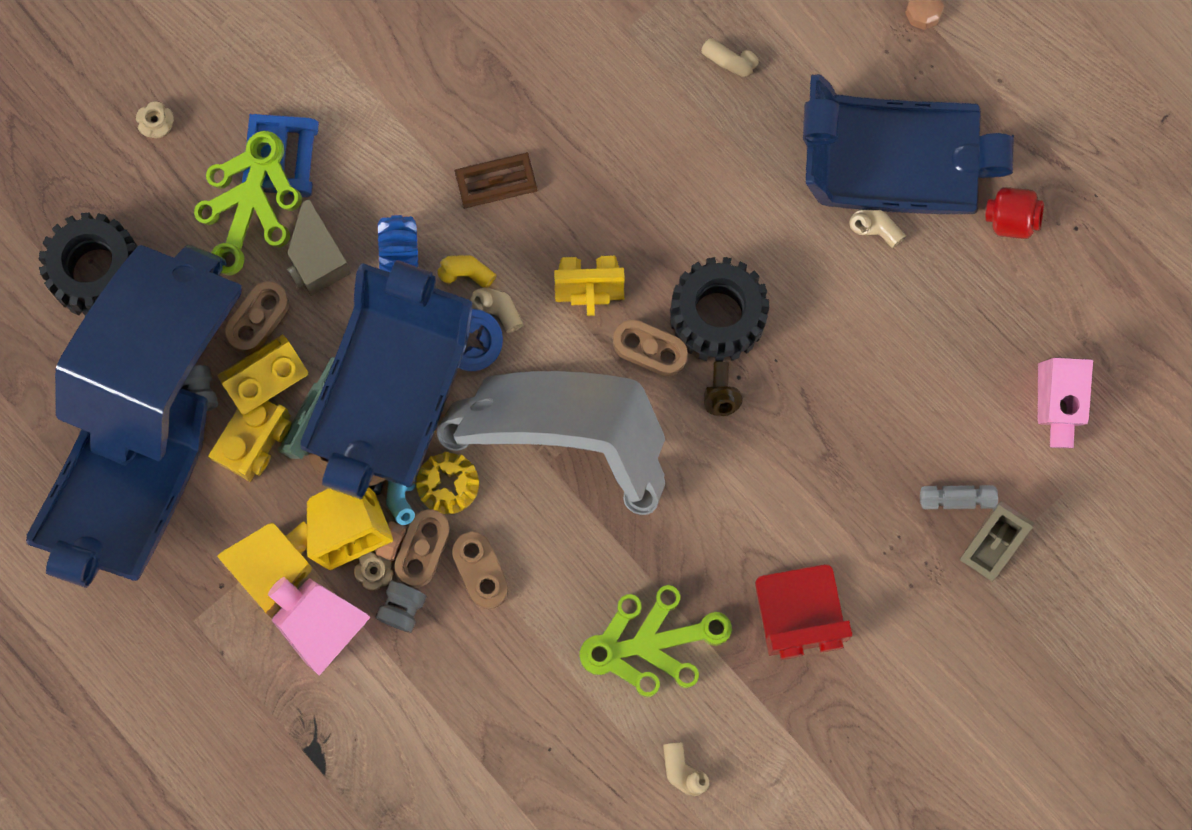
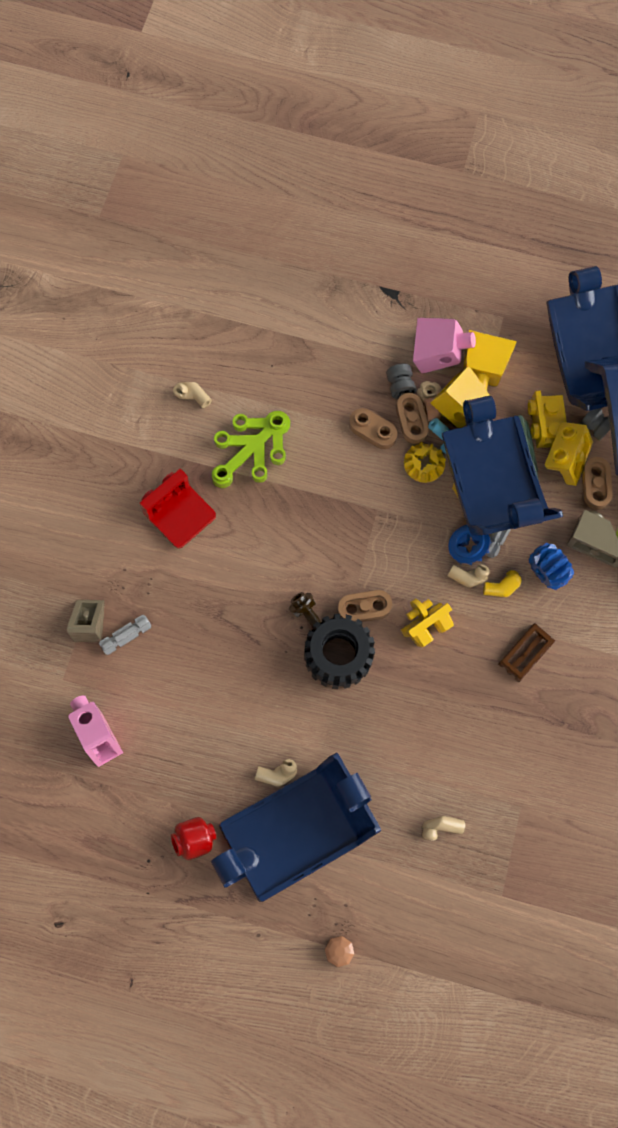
camera: 145 degrees right, 5 degrees down
light grey panel [437,371,665,515] -> none

